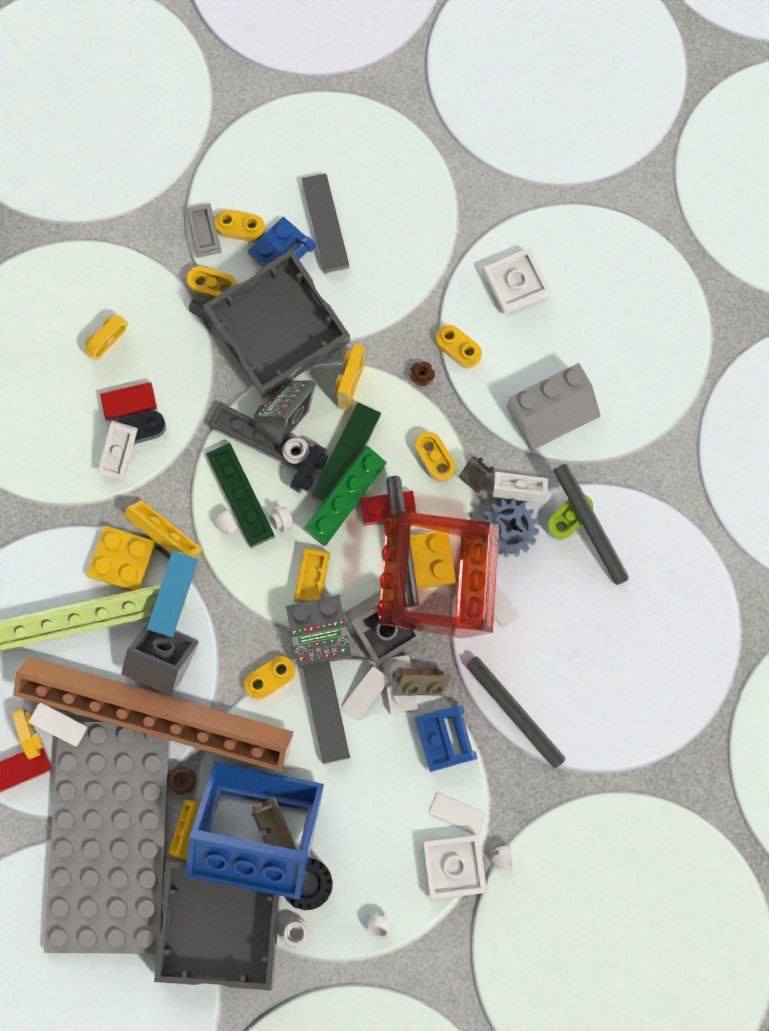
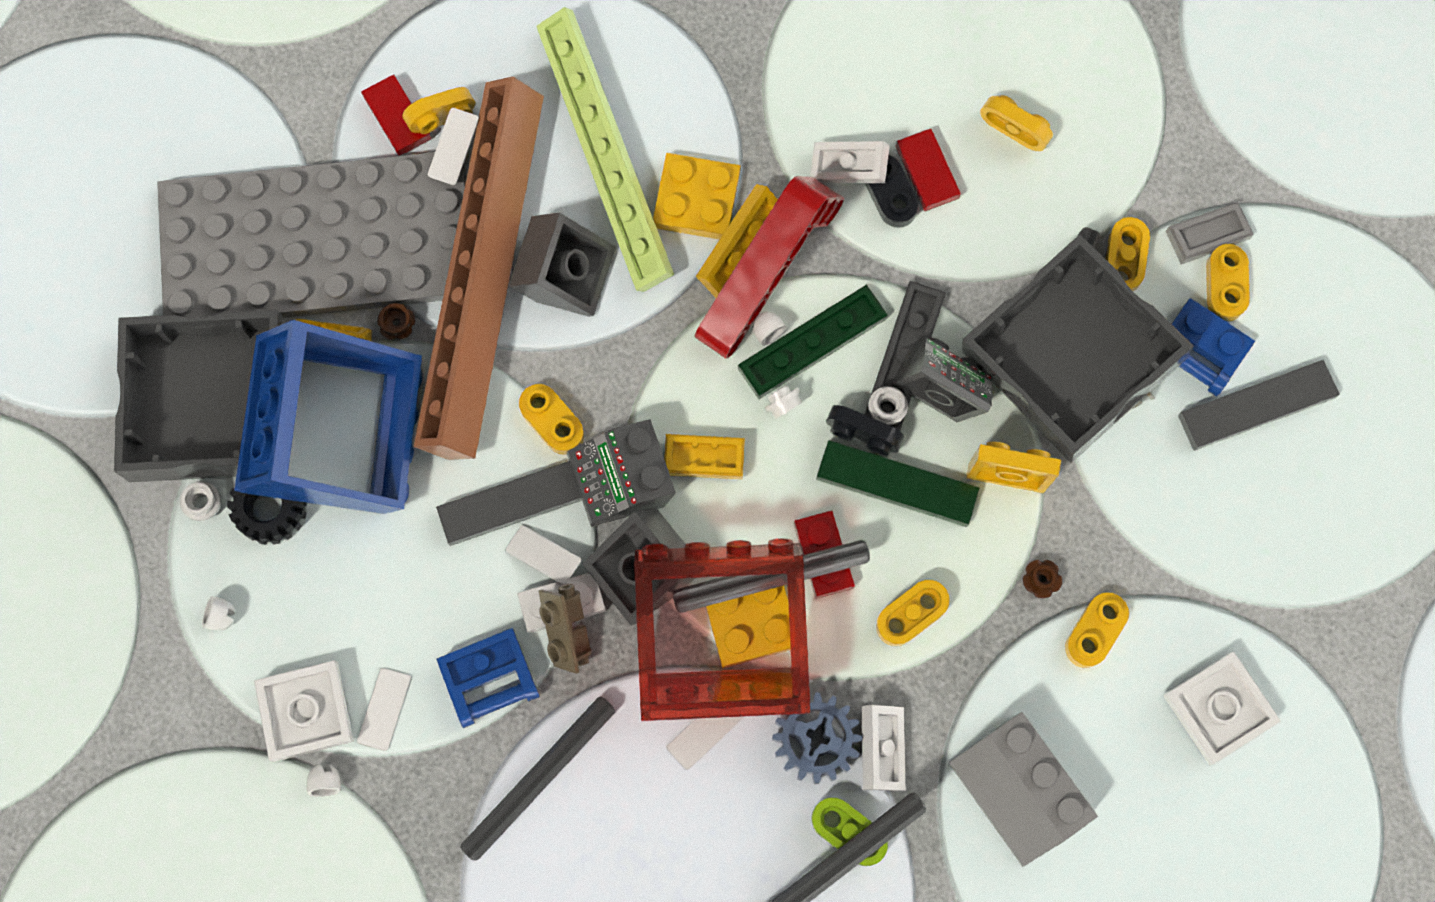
camera: 85 degrees right, 0 degrees up
dark azure tile [147,550,199,637] -> none
dark tan hinge [251,797,297,850] -> none
green plate [303,446,387,546] -> none
clear smoke tile [459,456,494,494] -> none
none -> red beam [694,176,845,359]

